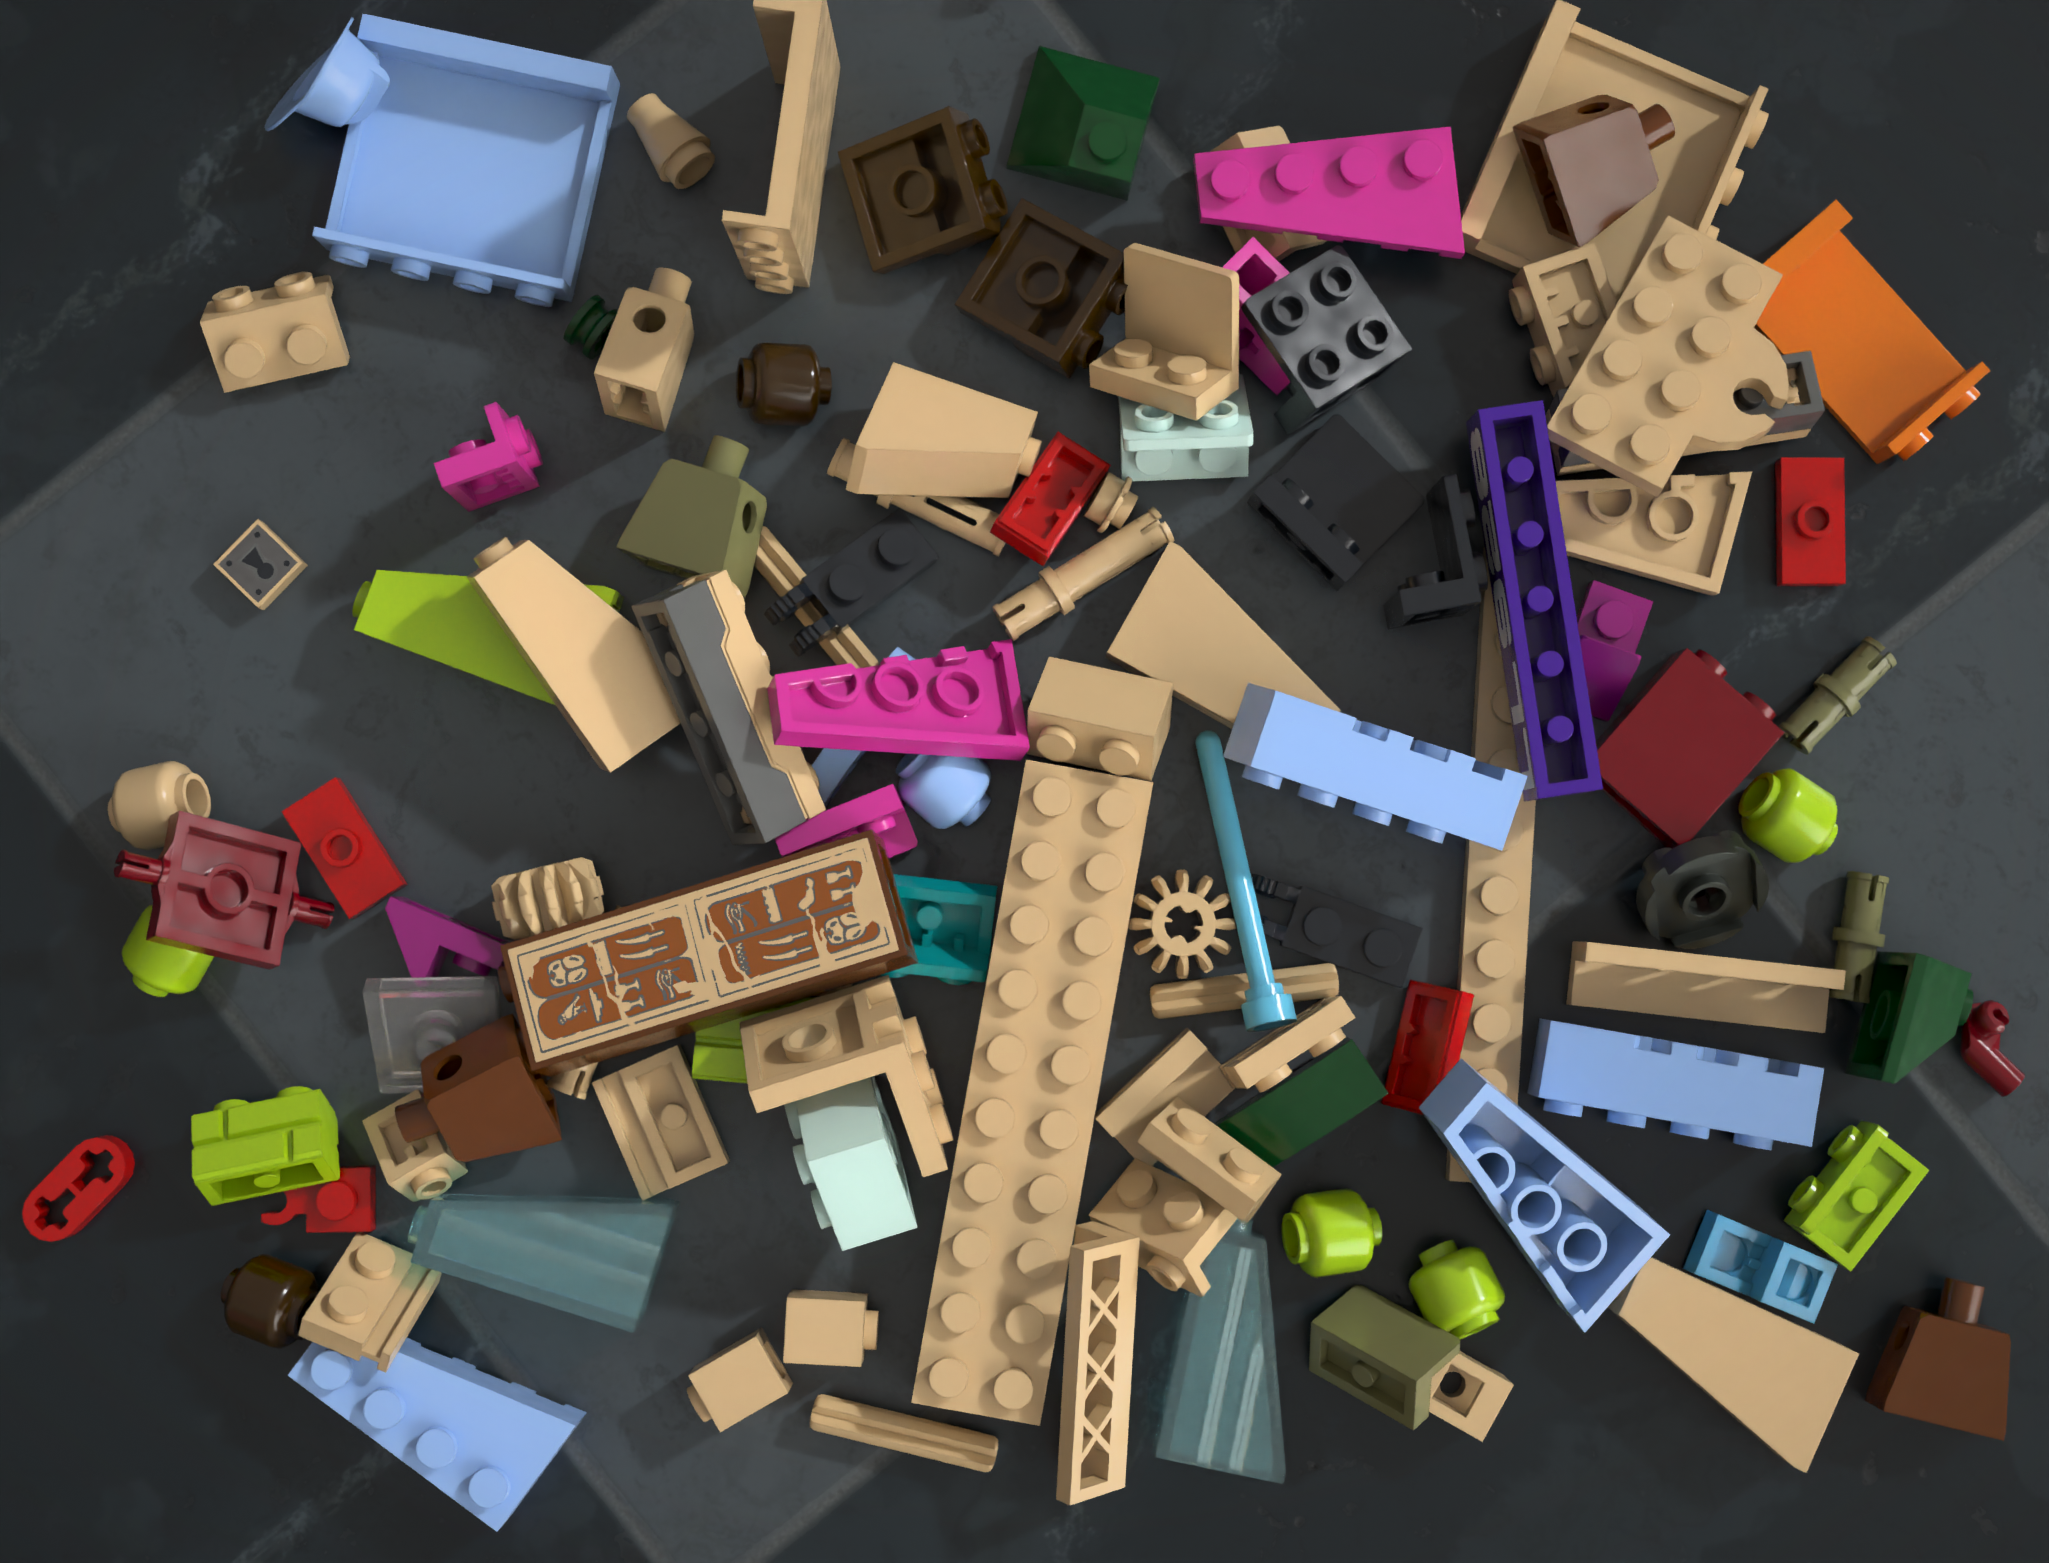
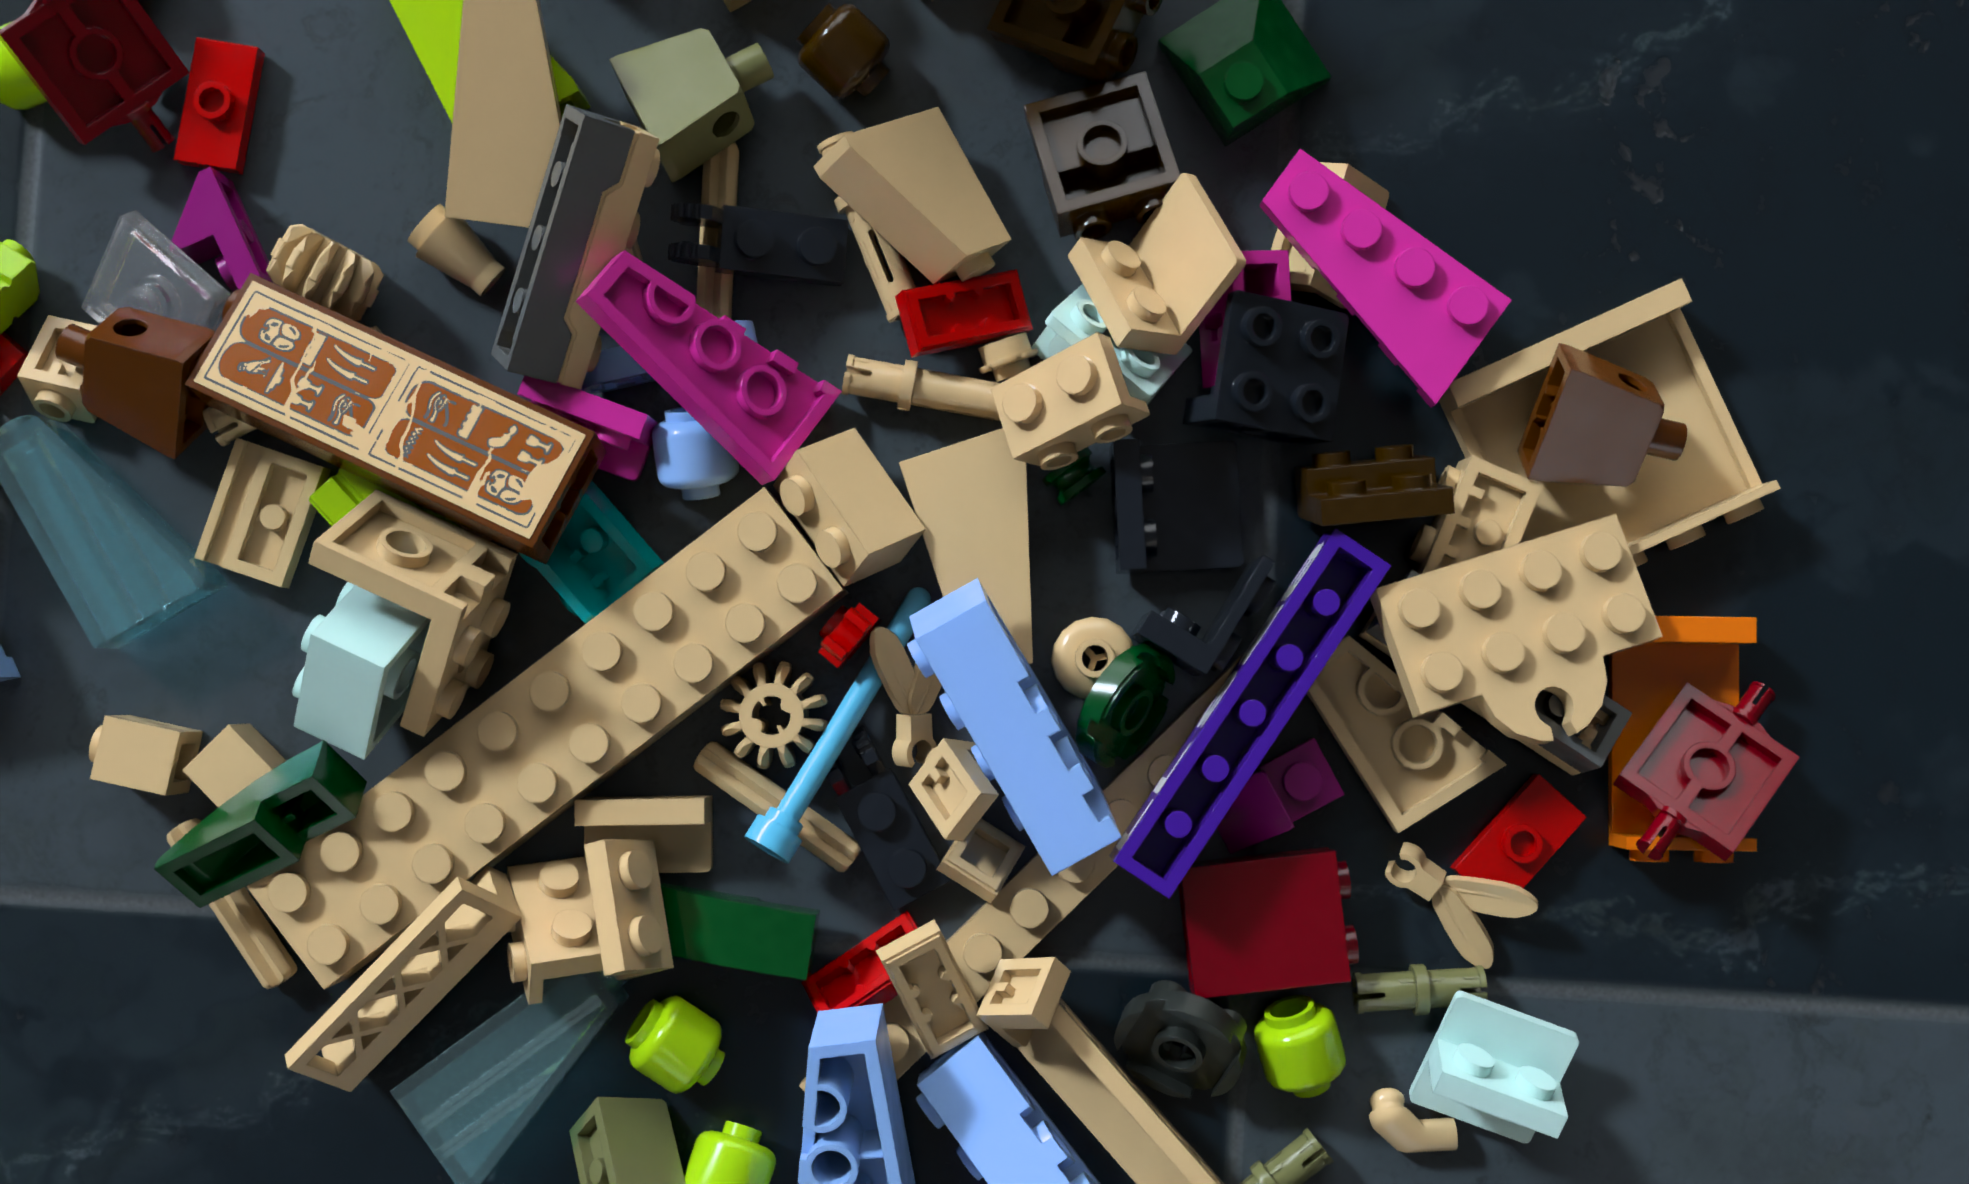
camera: 50 degrees right, 0 degrees up
tan plate [1219,996,1355,1093] -> none
none -> dark green slope [154,740,367,908]
none -> tan cone [407,204,506,296]
none -> red plate [818,602,882,669]
none -> tan piece [870,626,942,768]
none -> tan plate [876,920,989,1060]
none -> tan bracket [908,738,999,841]
none -> tan tile [936,818,1026,904]
none -> tan bracket [976,957,1071,1047]
none -> tan bracket [990,332,1150,470]
none -> dark green bush [1042,447,1106,506]
none -> tan head [1051,617,1133,699]
none -> dark green tile [1075,644,1175,768]
none -> dark brown plate [1294,444,1455,526]
none -> tan arm [1368,1088,1458,1153]
none -> tan piece [1385,842,1539,969]
none -> light aqua bracket [1409,991,1579,1143]
none -> dark red plate [1613,681,1800,862]

